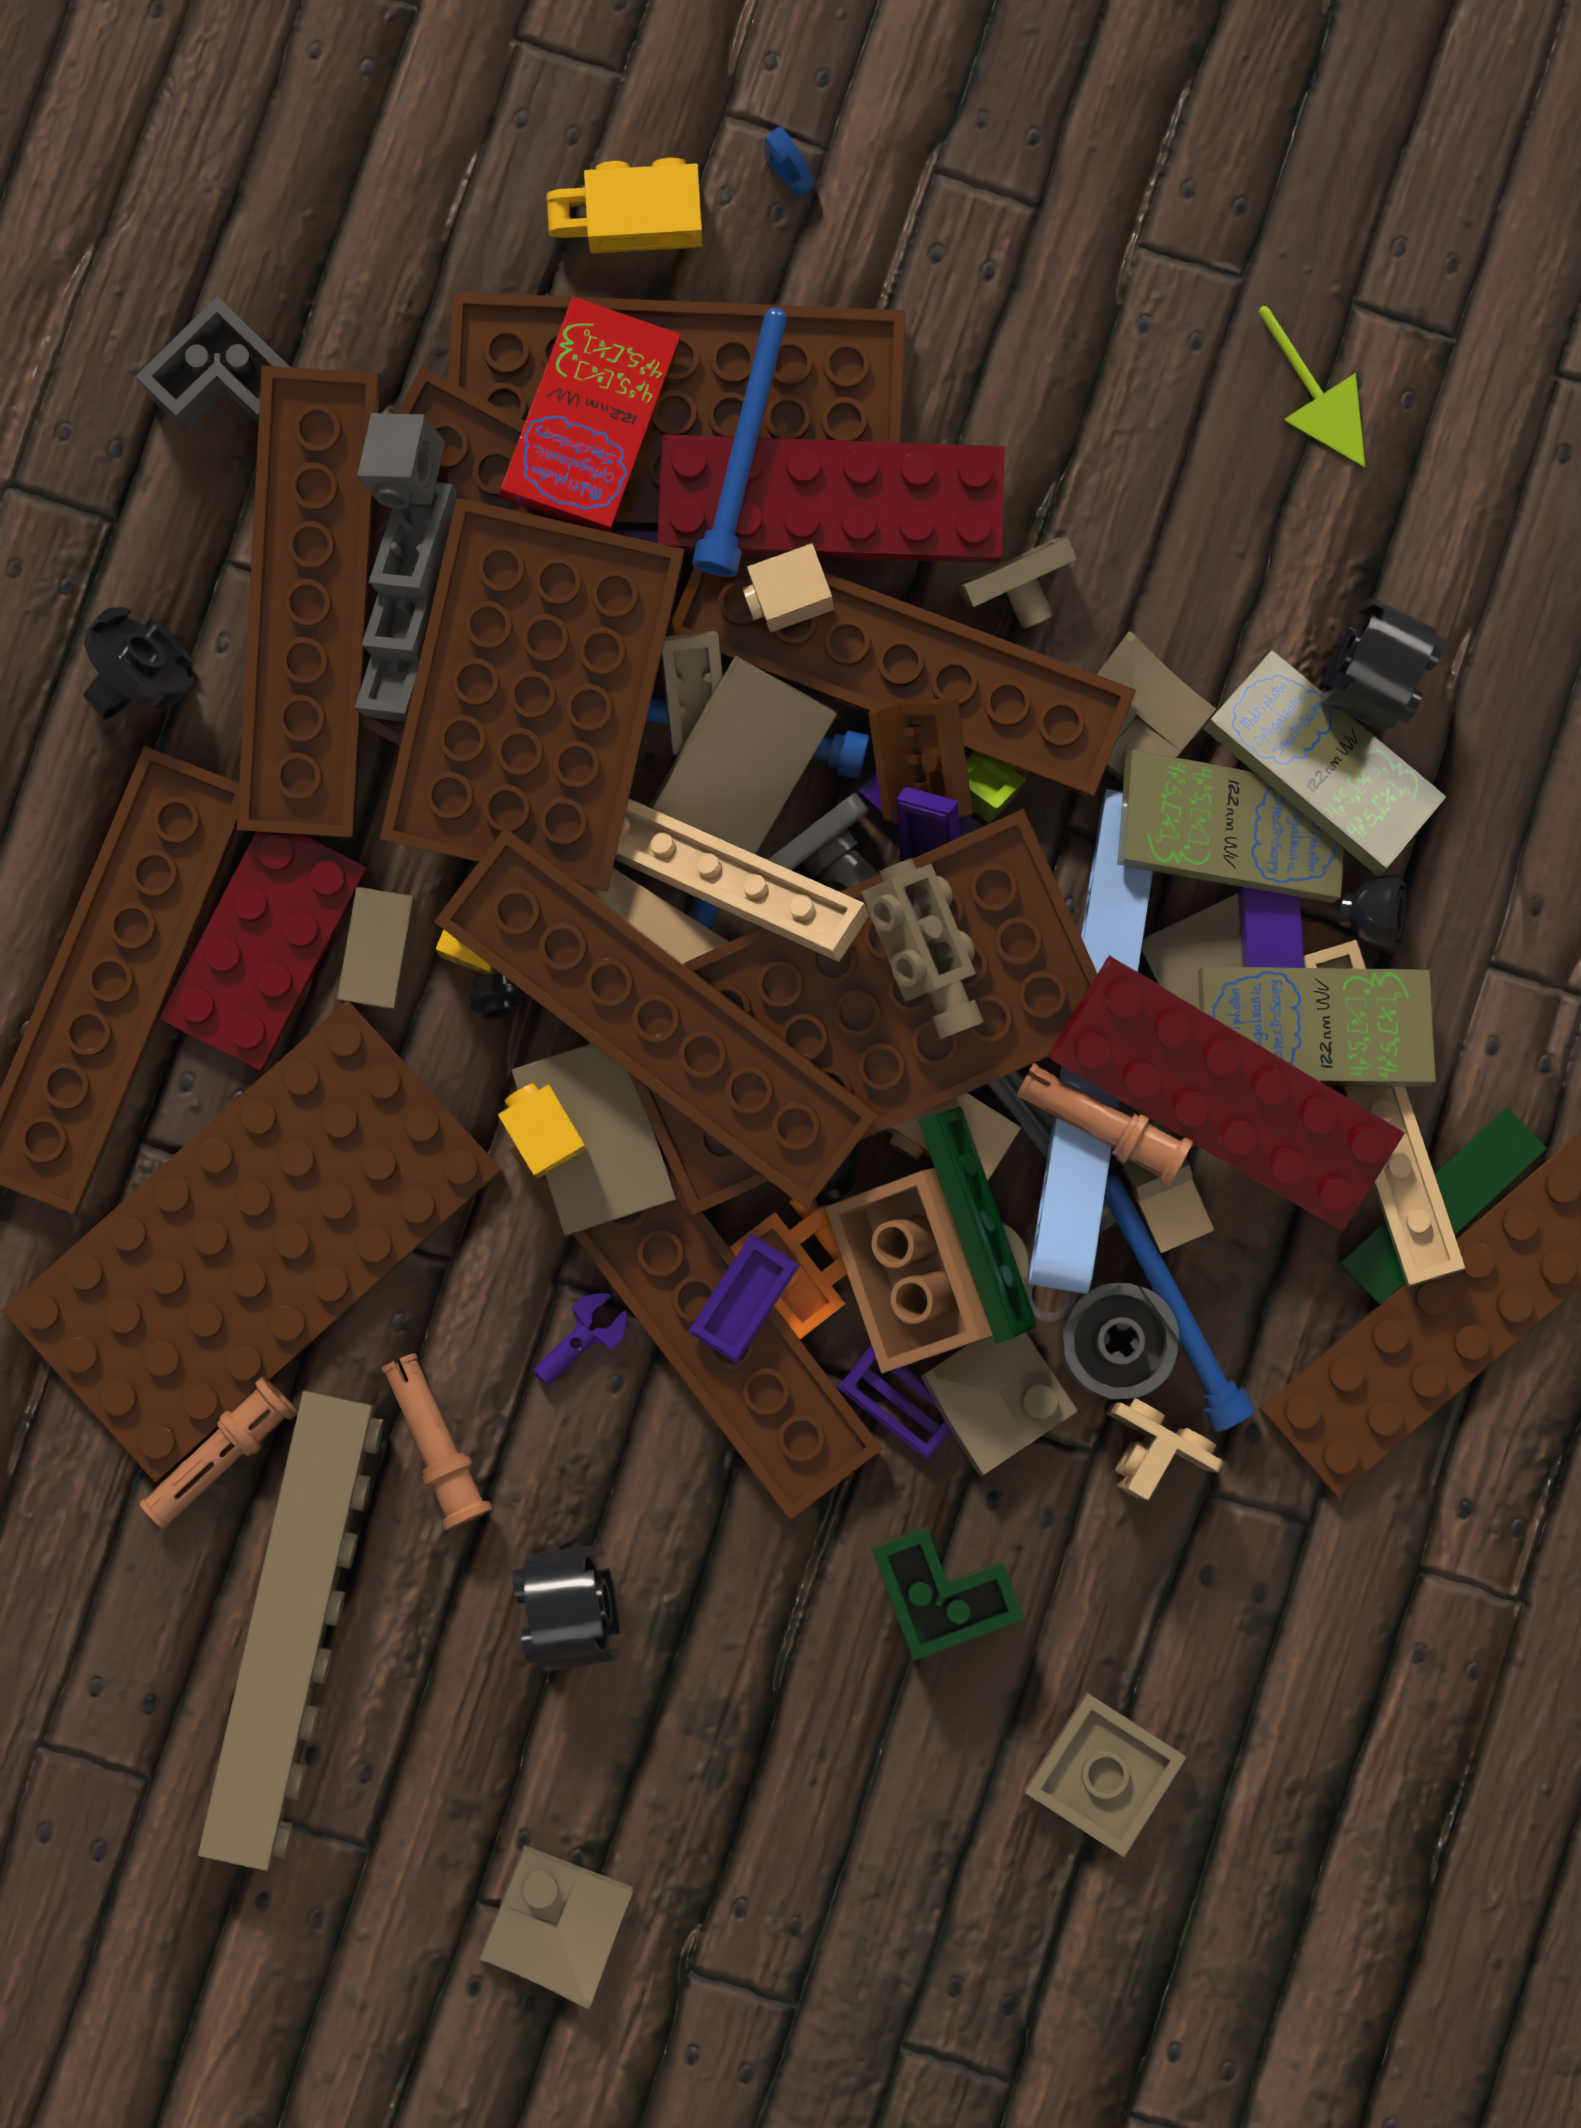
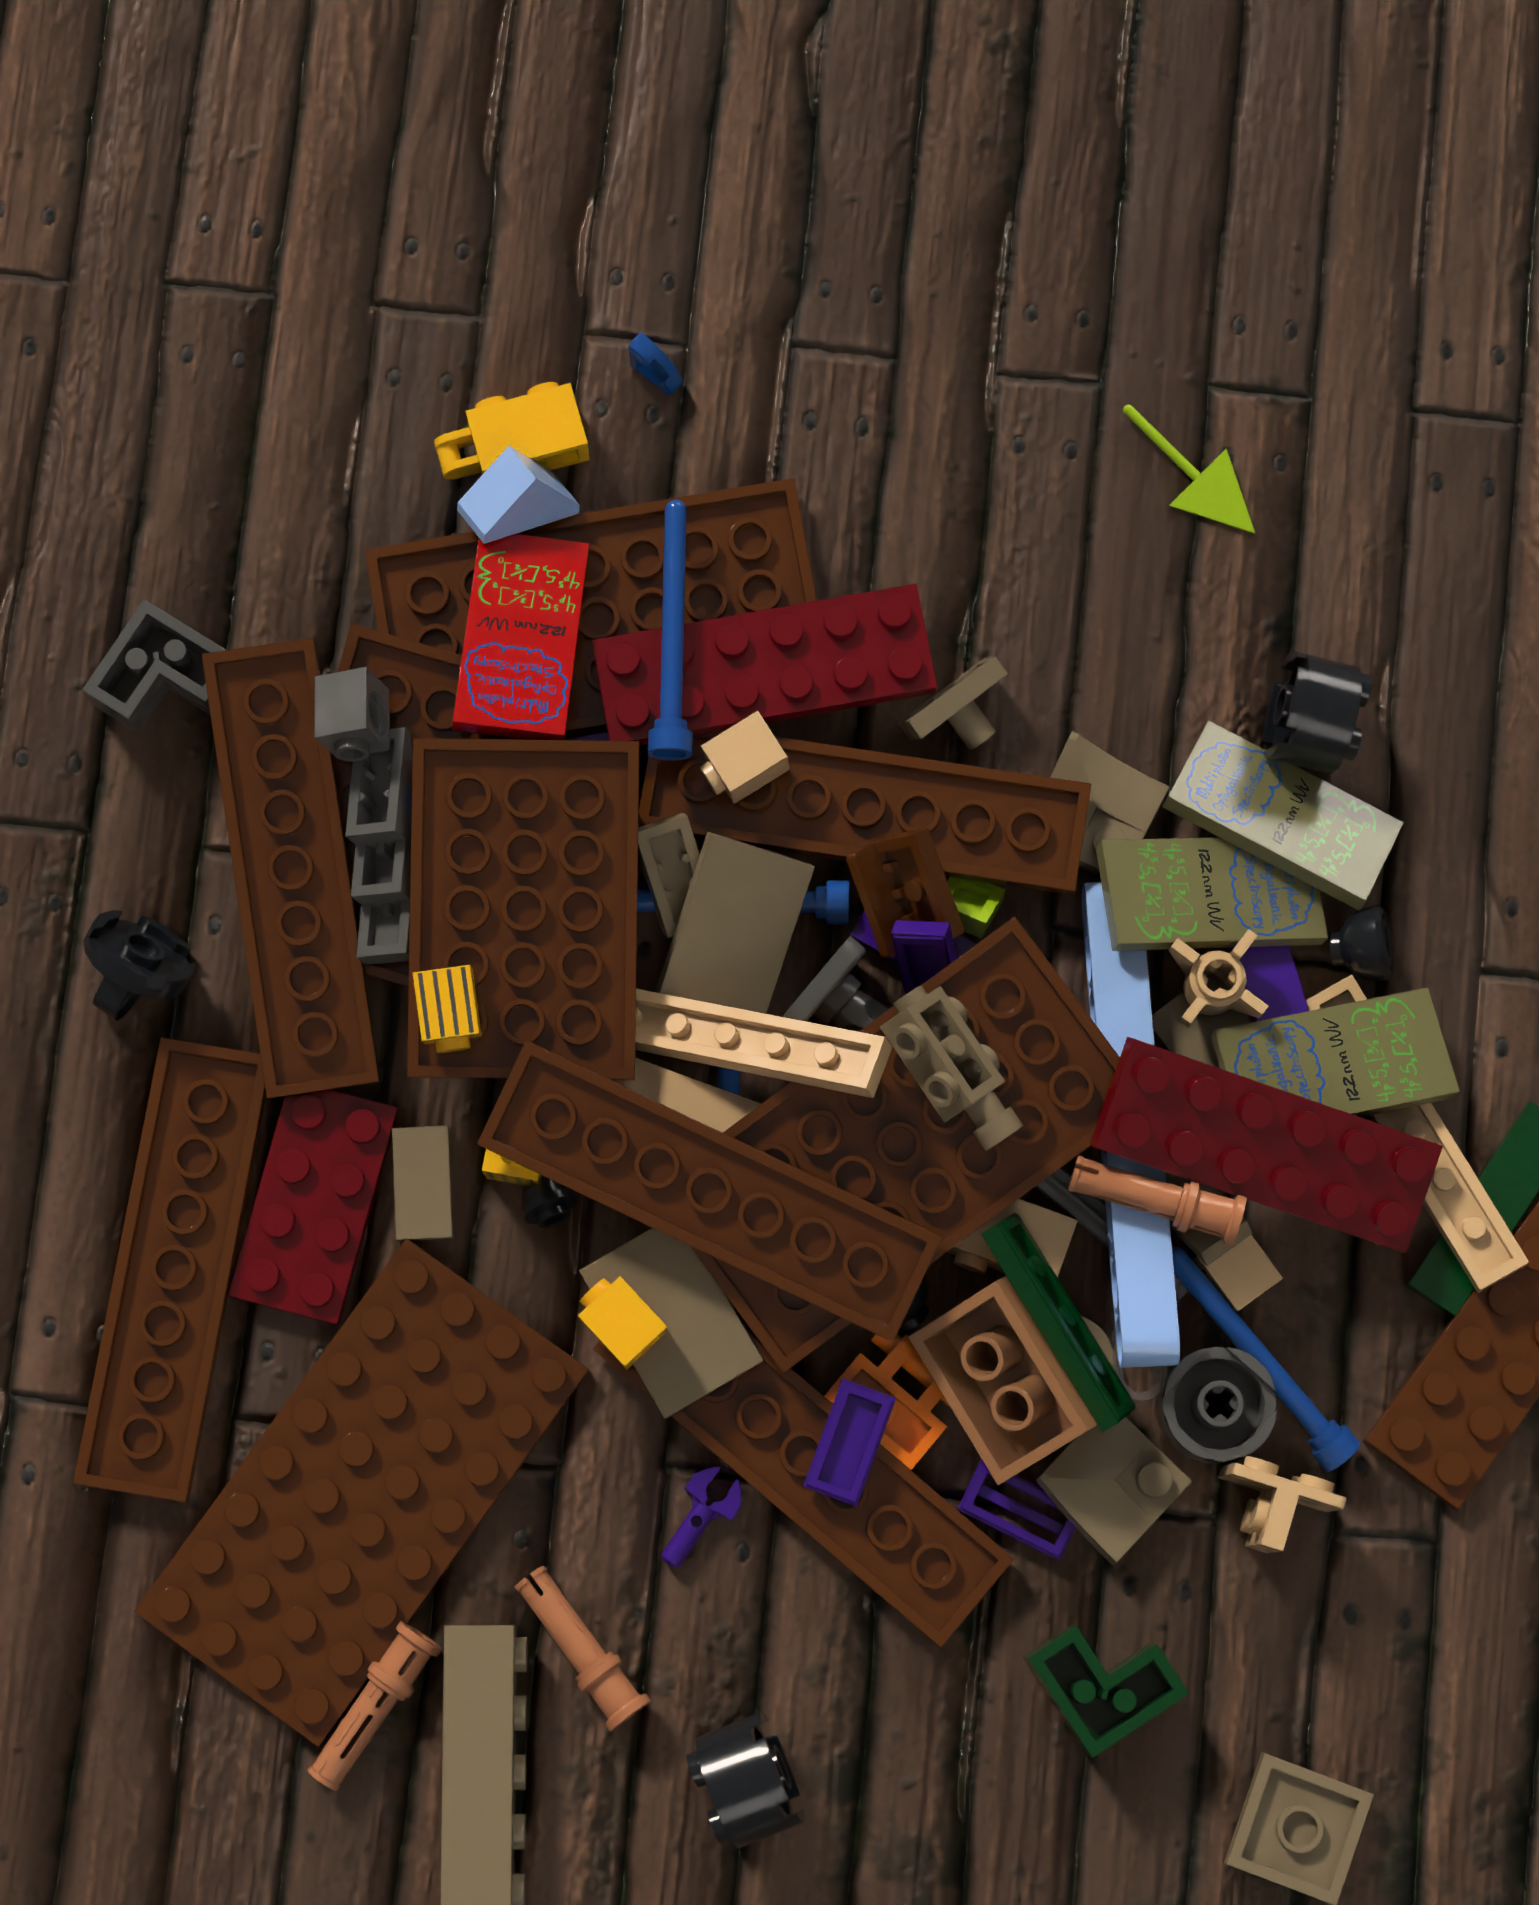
camera: 10 degrees left, 5 degrees down
none -> yellow brick [413,965,482,1053]
none -> light blue slope [457,445,580,544]
none -> tan brick [1168,929,1268,1027]

